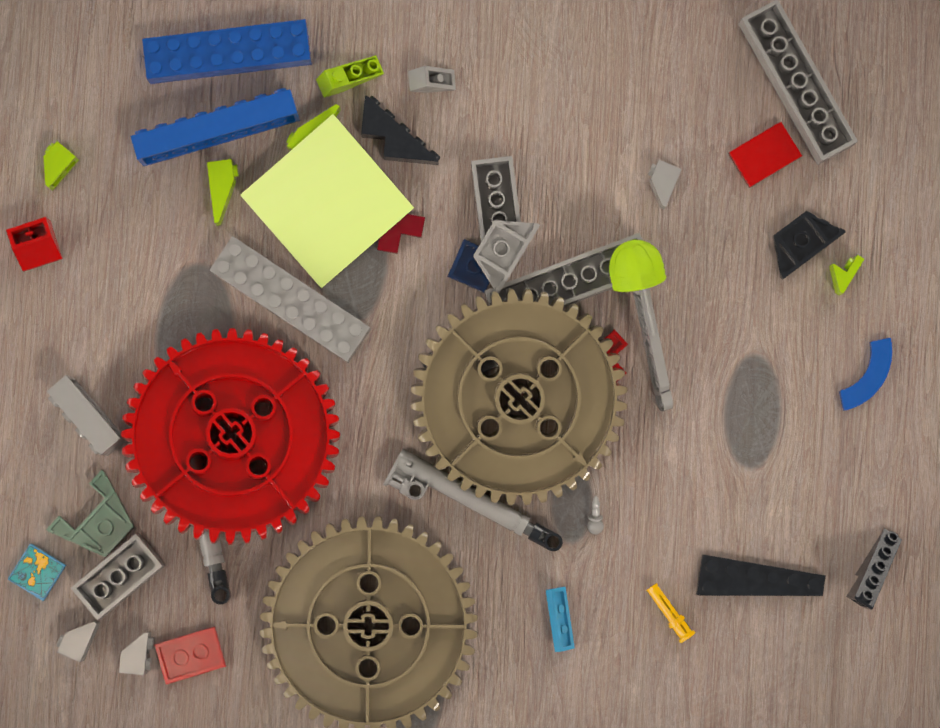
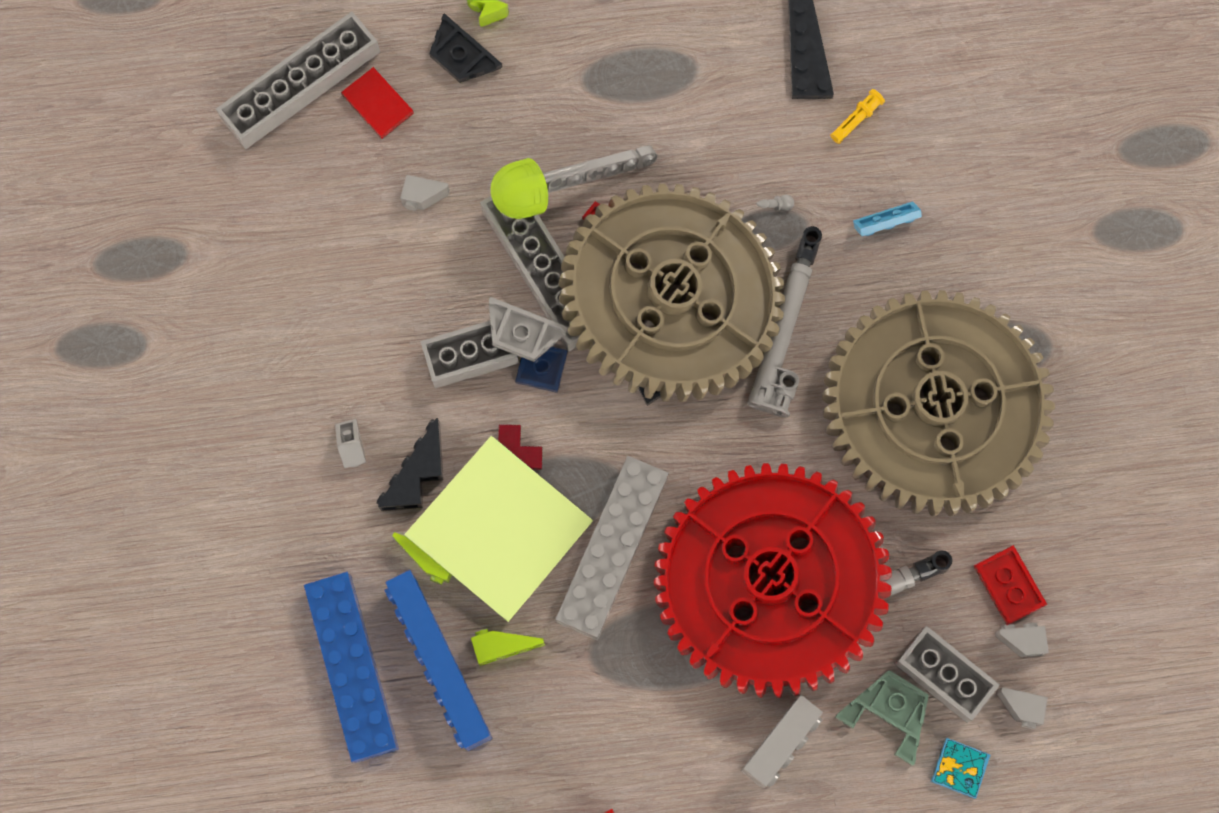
camera: 95 degrees left, 10 degrees down
lime slope [316,55,384,98] -> none

